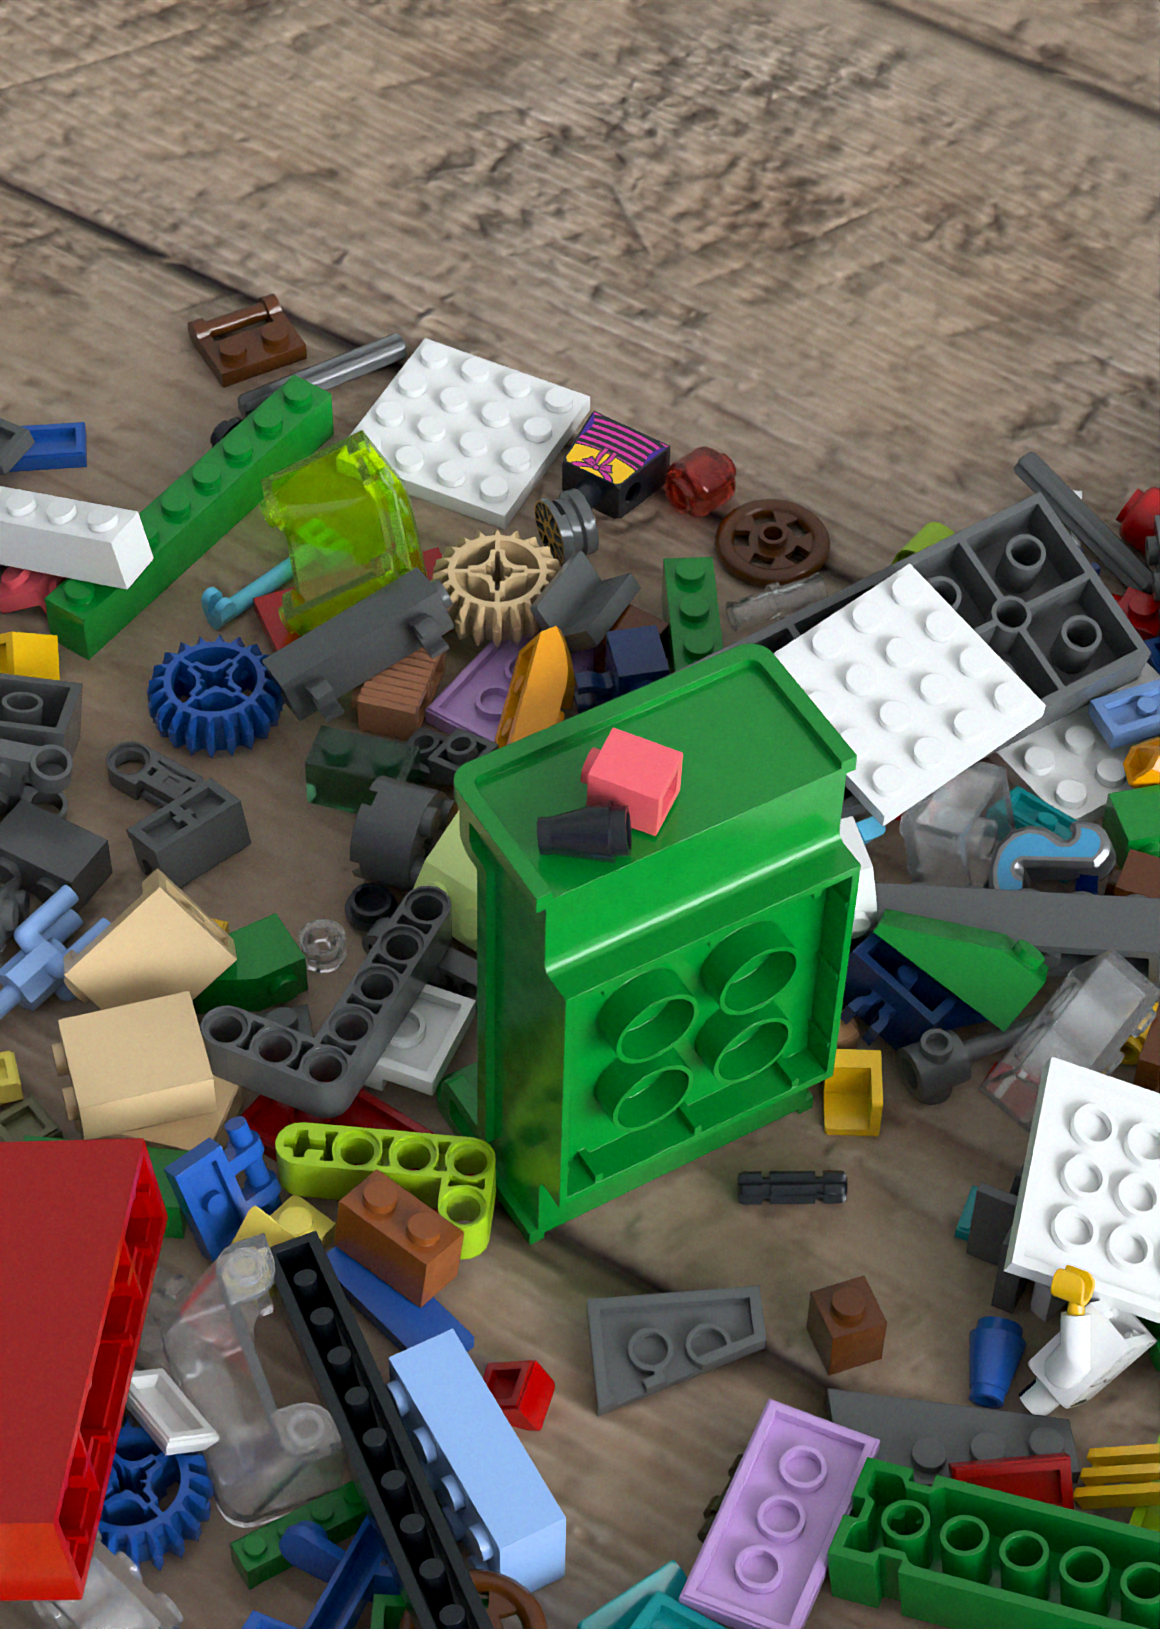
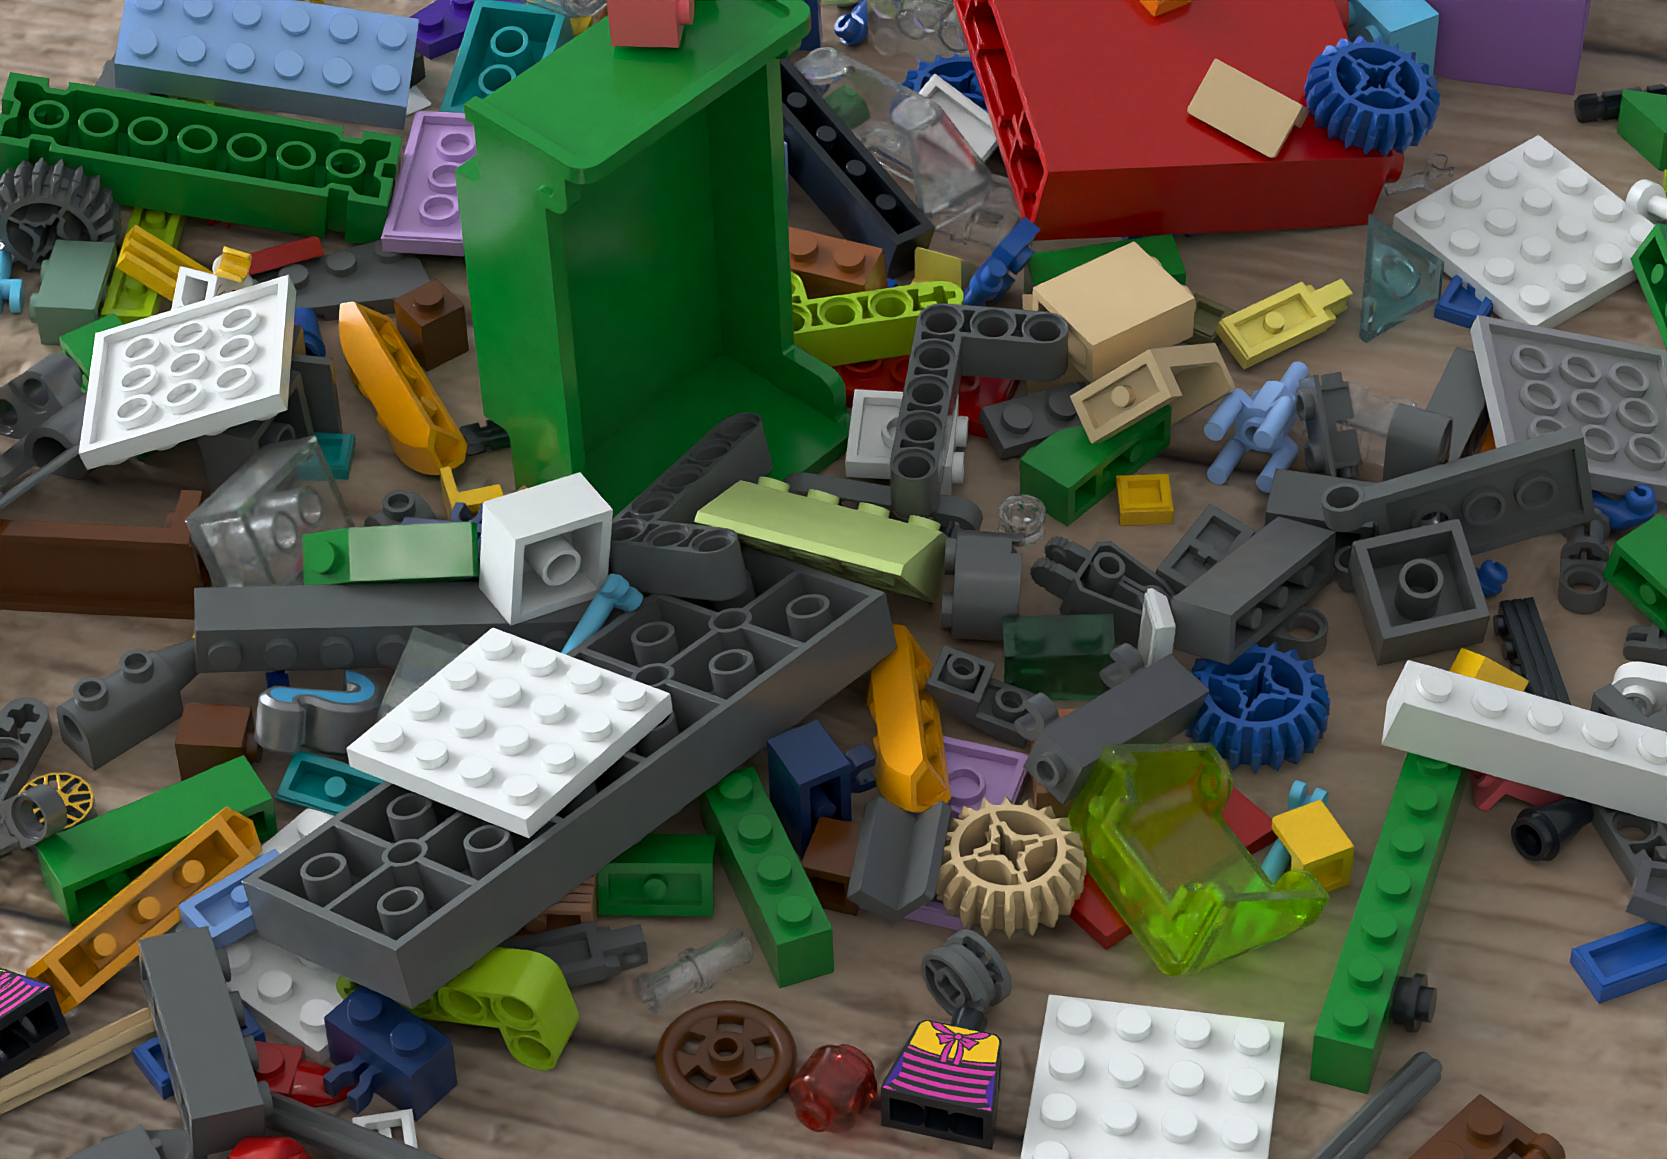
camera: 165 degrees right, 5 degrees down
none -> light orange brick [339,302,468,475]
none -> dark grey hinge [1030,536,1175,648]
none -> white tile [1137,588,1176,668]
none -> dark grey brick [1169,516,1336,665]
none -> yellow panel [1272,799,1354,903]

